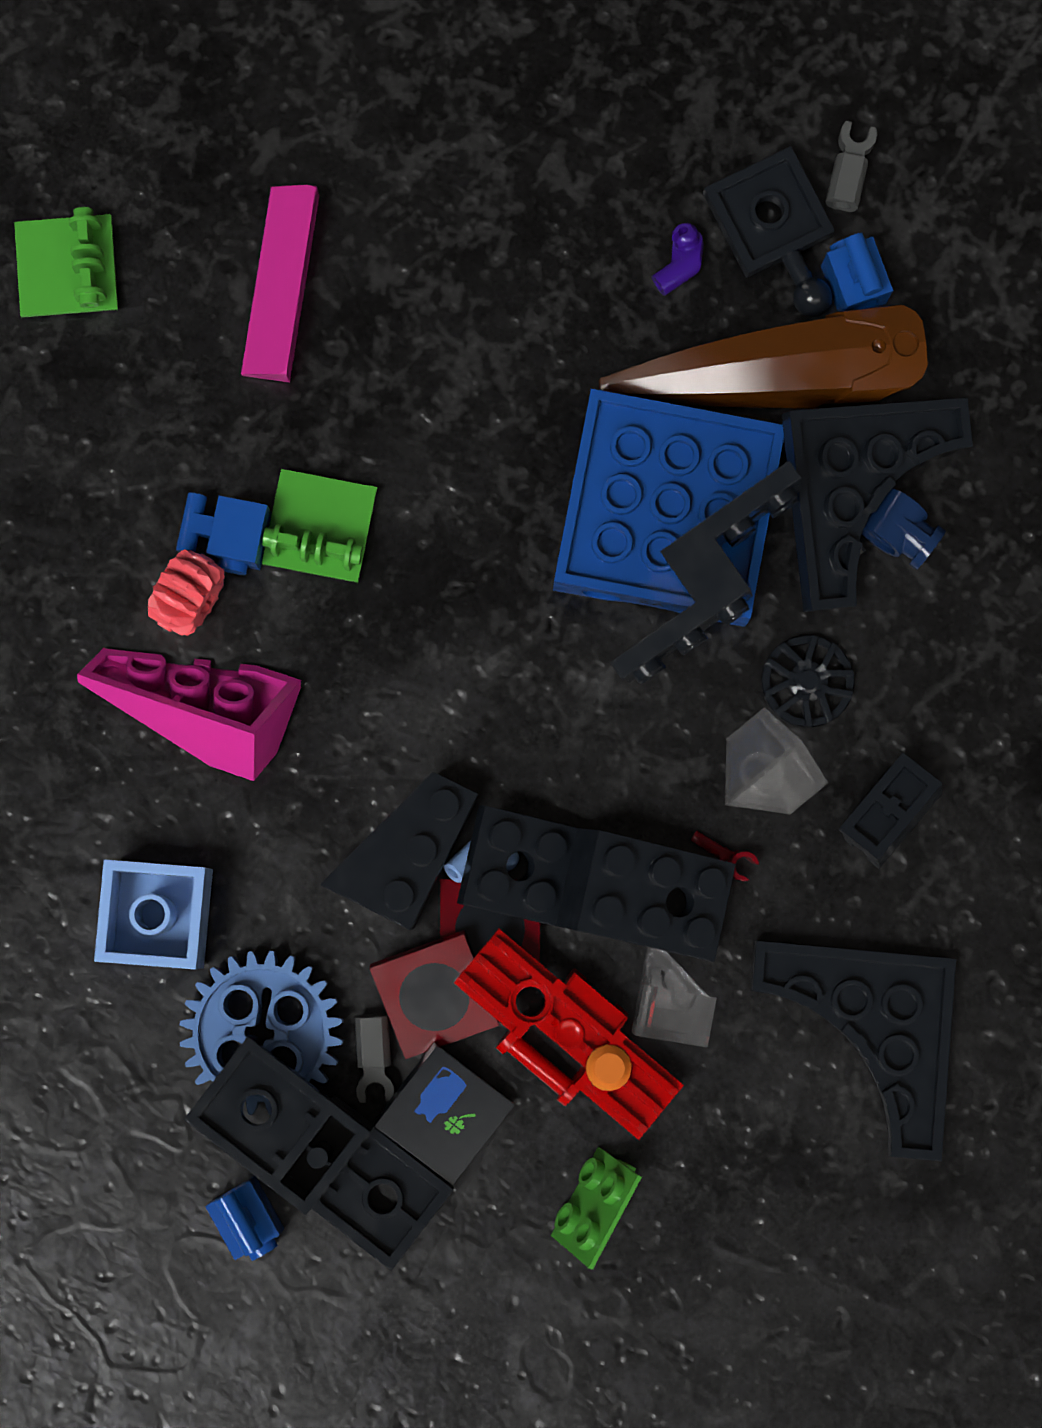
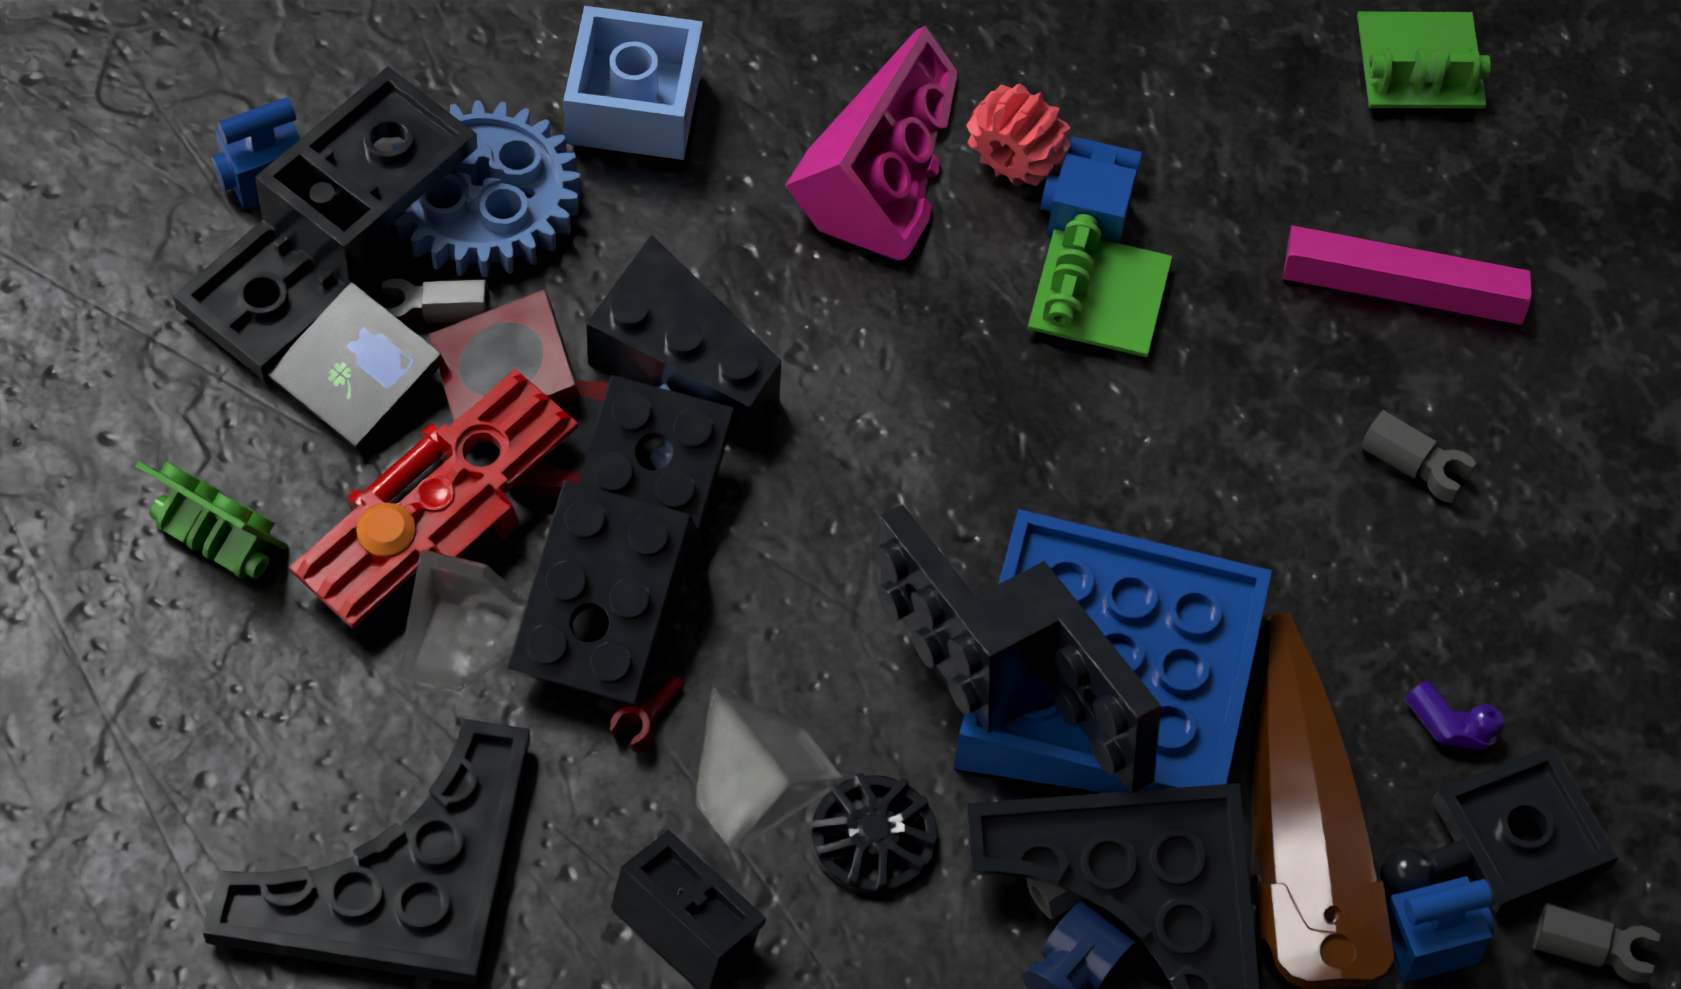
camera: 90 degrees right, 25 degrees down
none -> dark grey bar [1361,410,1477,503]

